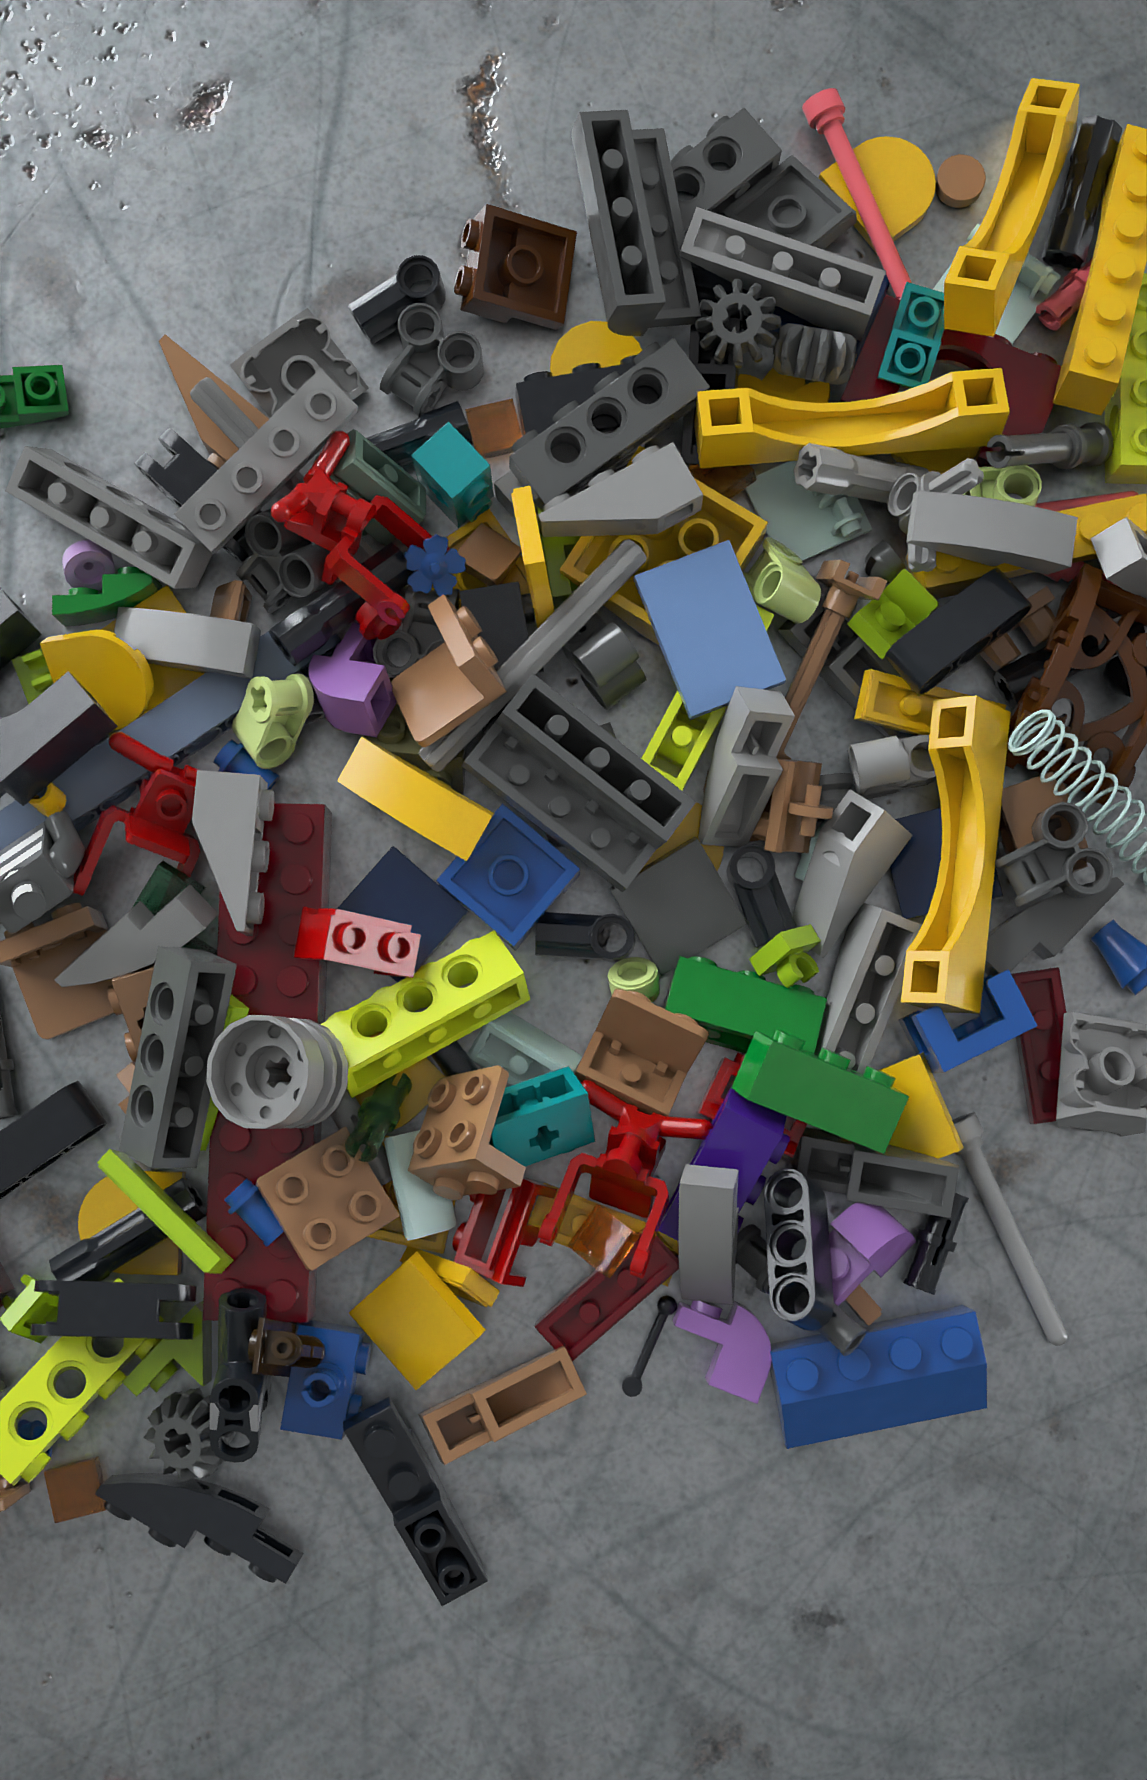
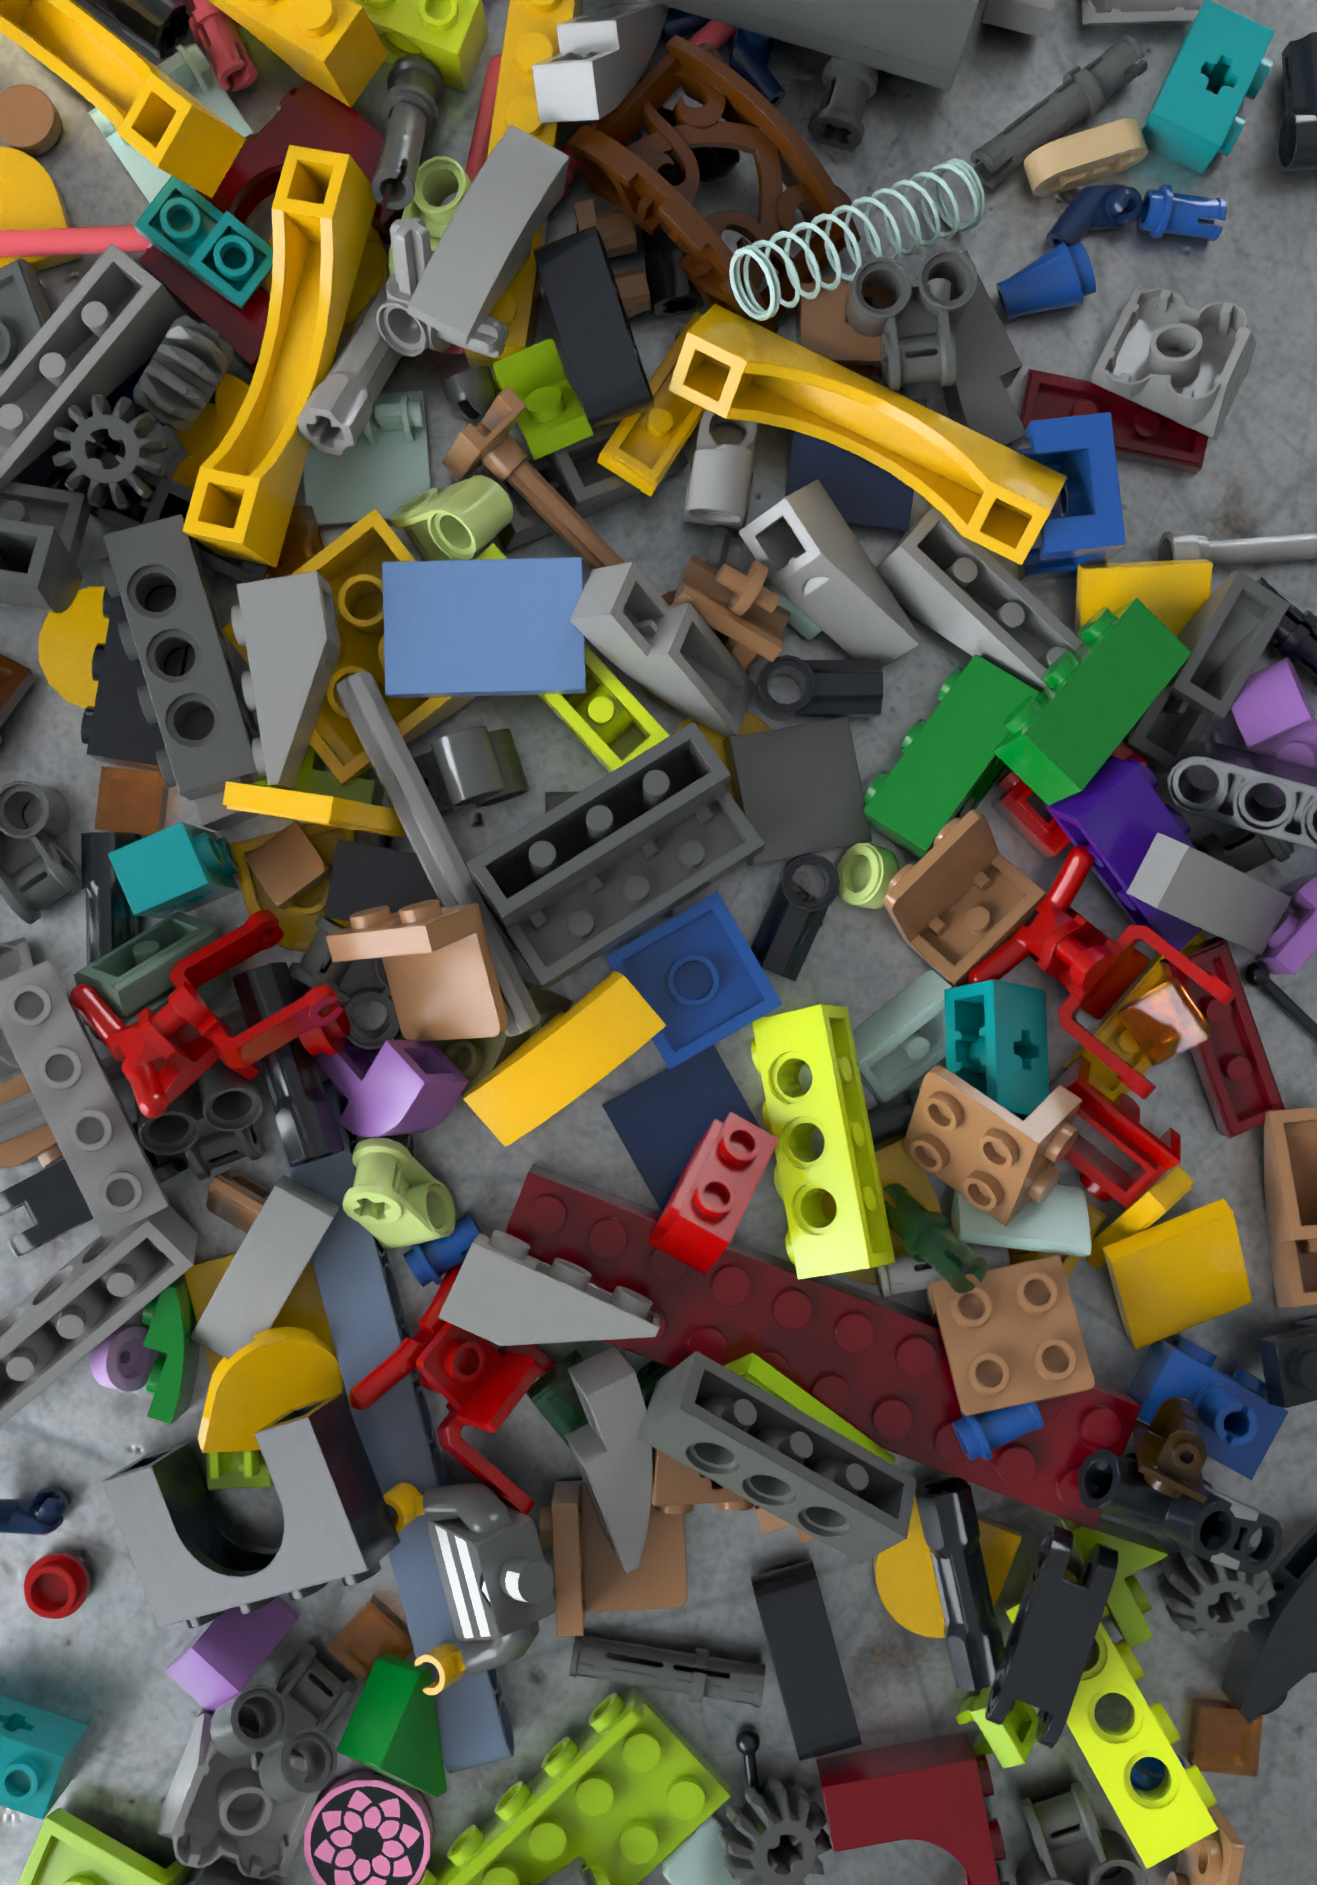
camera: 70 degrees left, 5 degrees up
lime tile [97,1149,234,1274] -> none
light grey wheel [206,1015,348,1129] -> none
blue plant [404,534,466,596] -> none
lime tile [749,924,821,988] -> none

